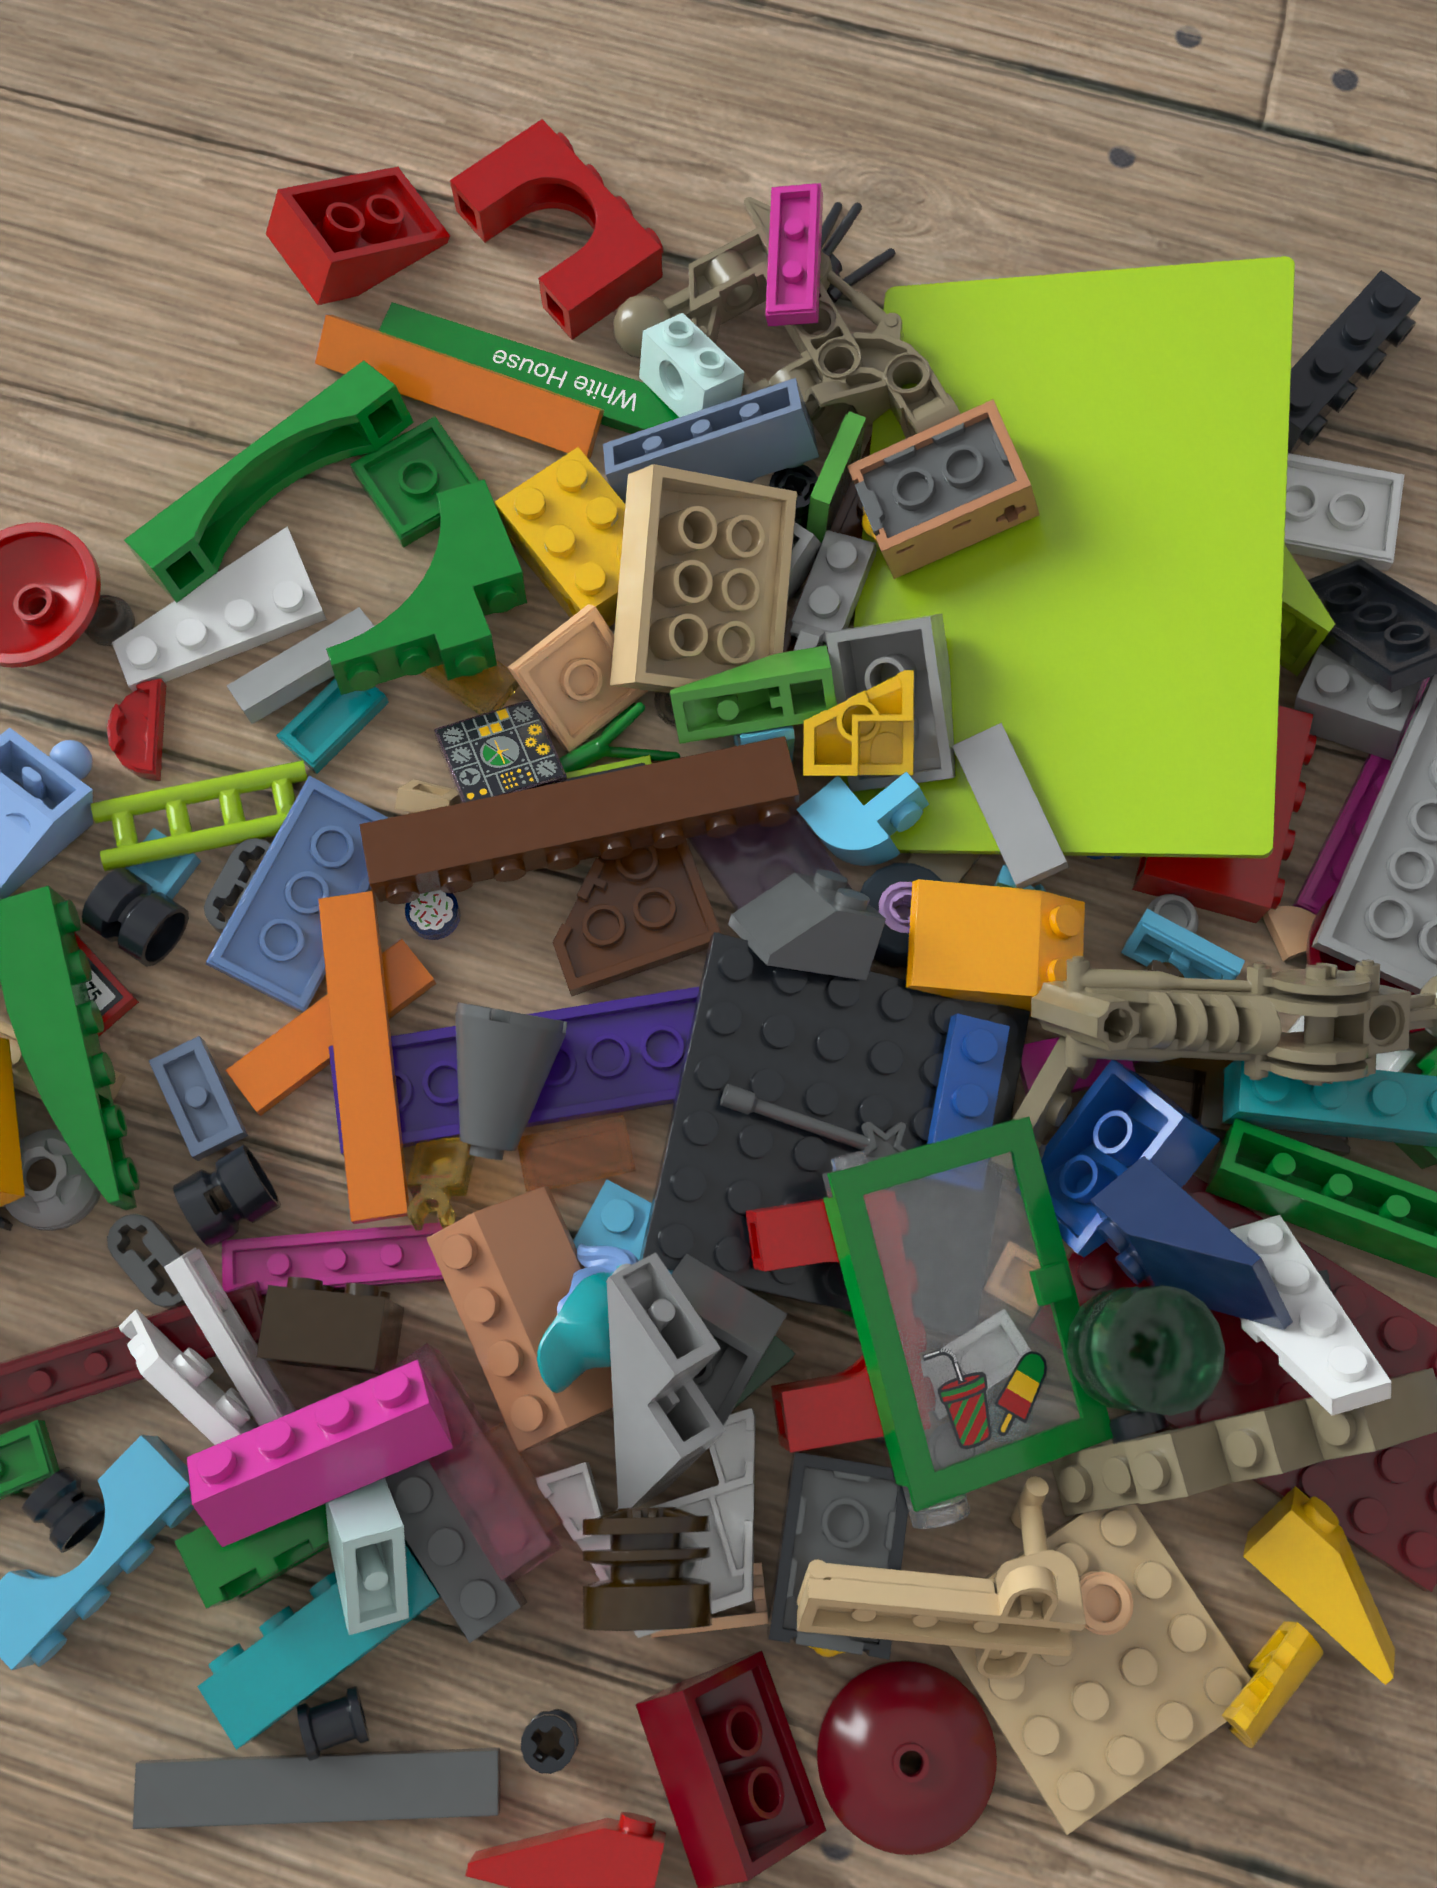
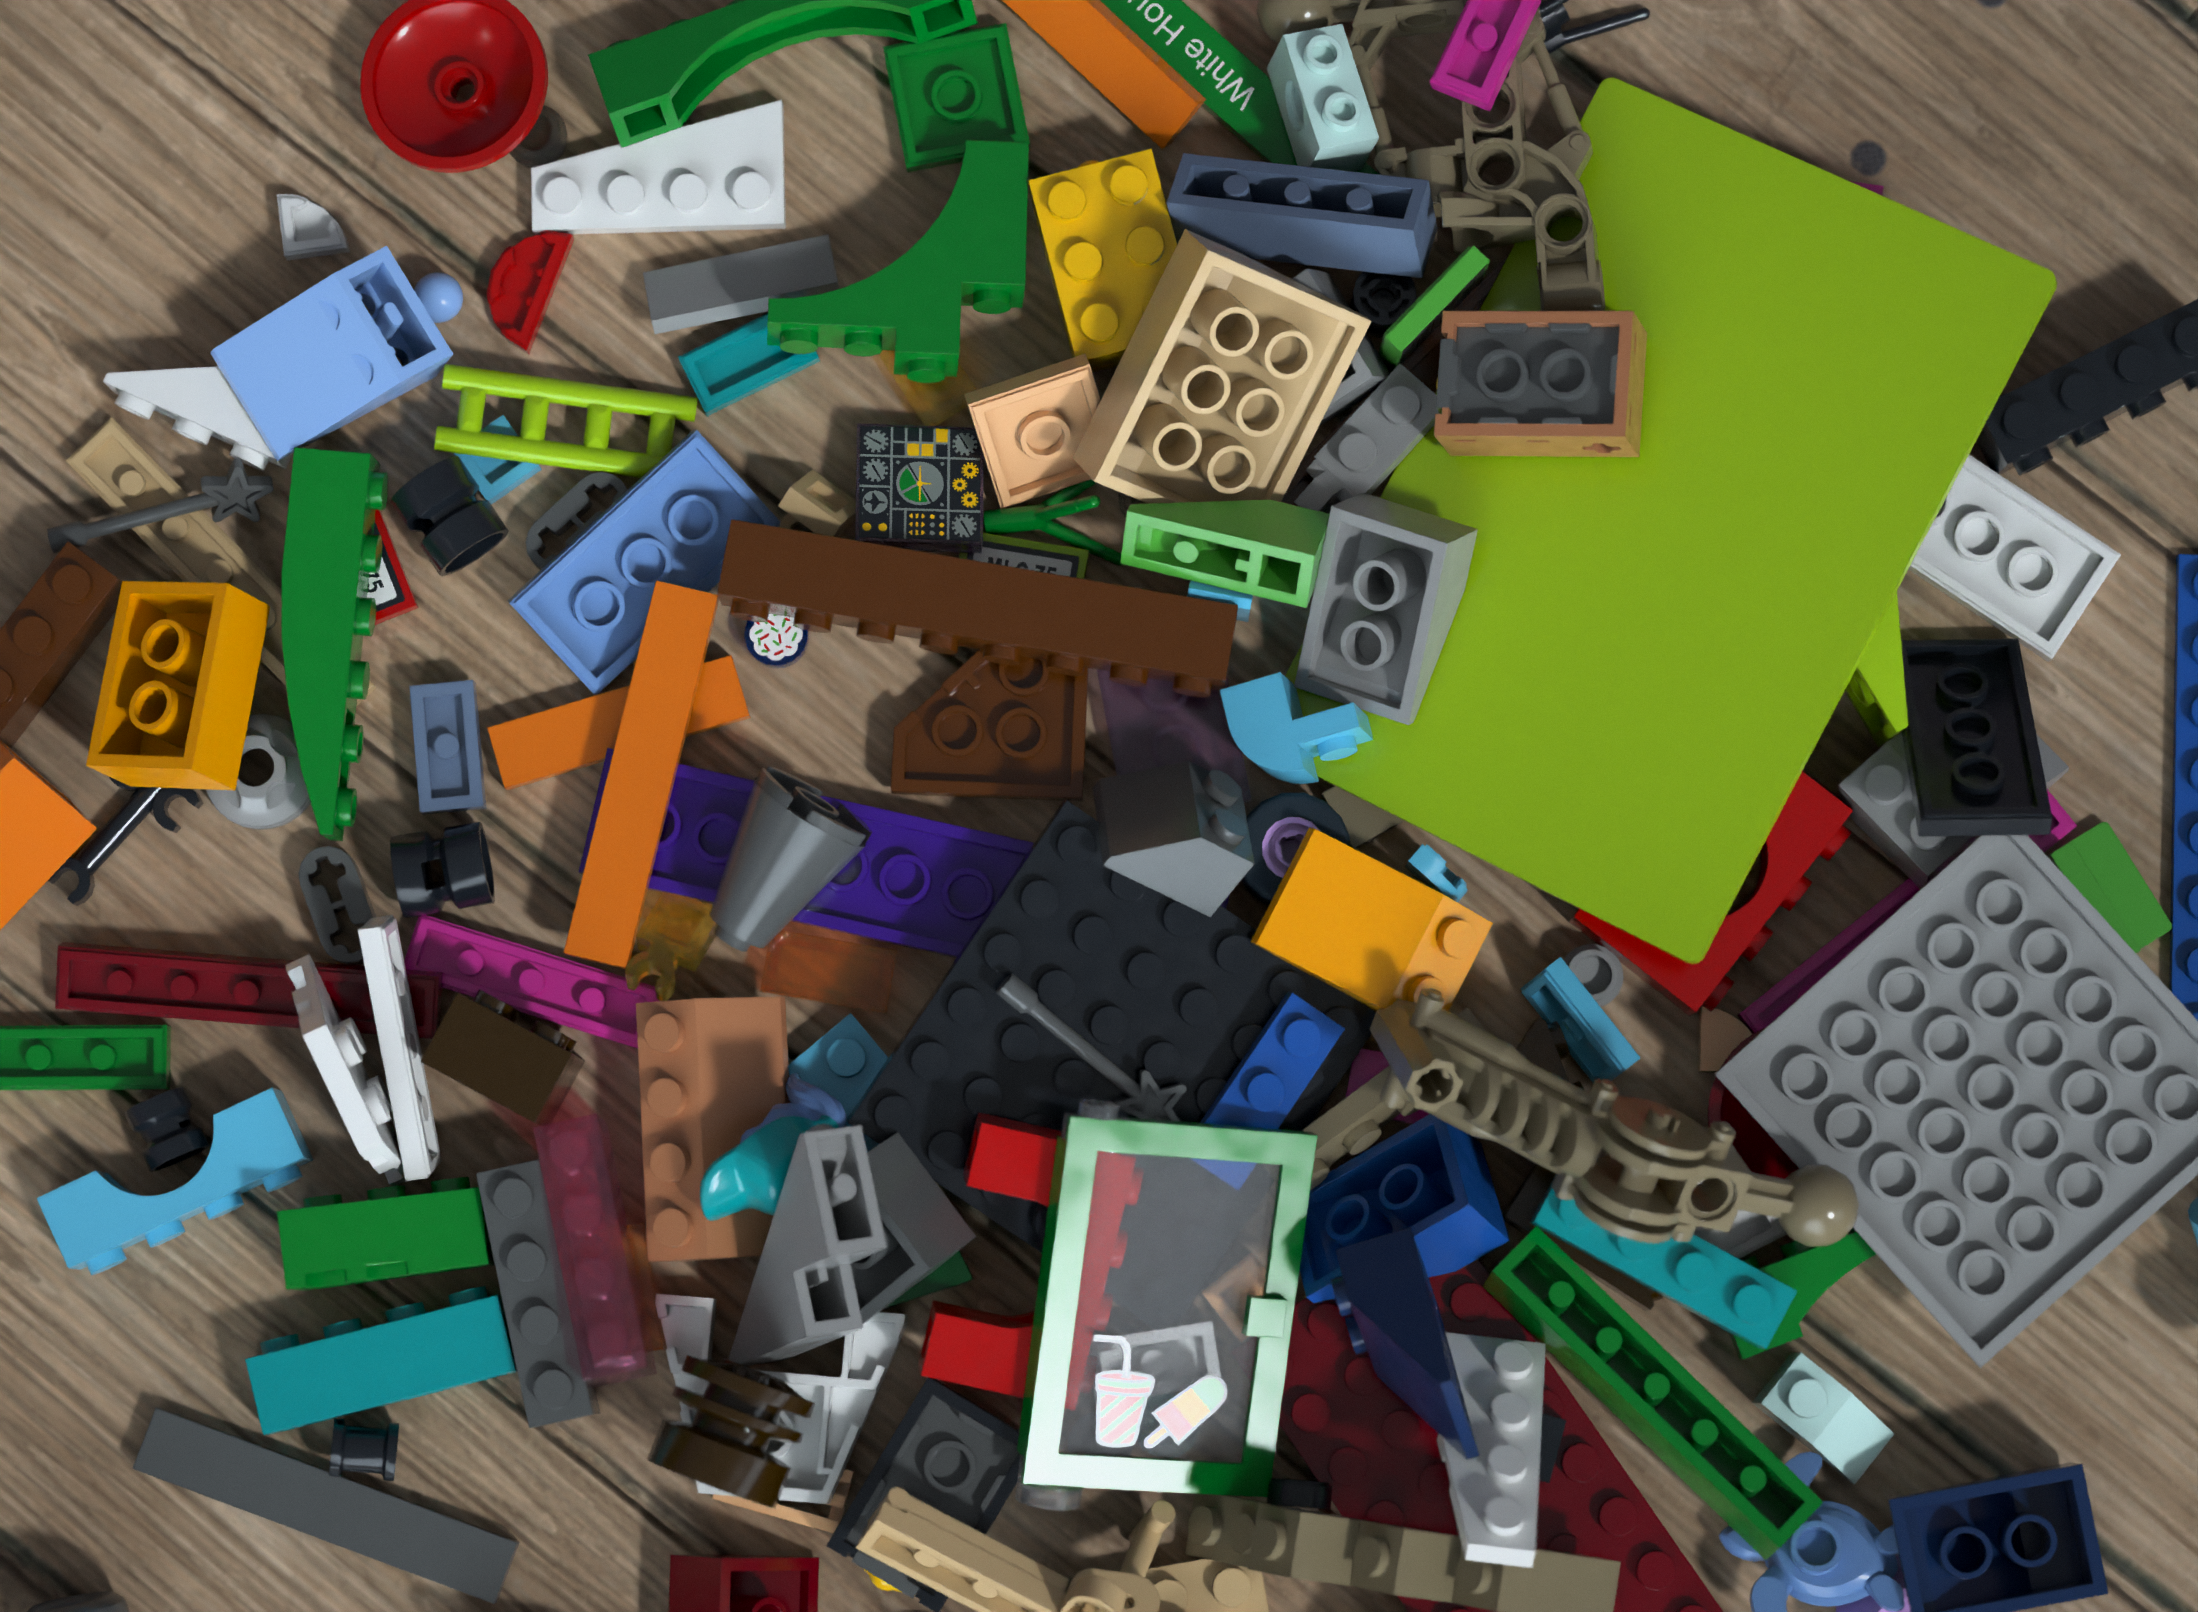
camera: 25 degrees right, 10 degrees up
dark pink brick [187,1359,453,1547] -> none
light aqua slope [326,1478,409,1635] -> none
black bush [521,1709,579,1774] -> none
yellow slope [803,670,914,776] -> none
light grey tile [952,723,1069,889] -> none
clear green wheel [1067,1285,1225,1416] -> none

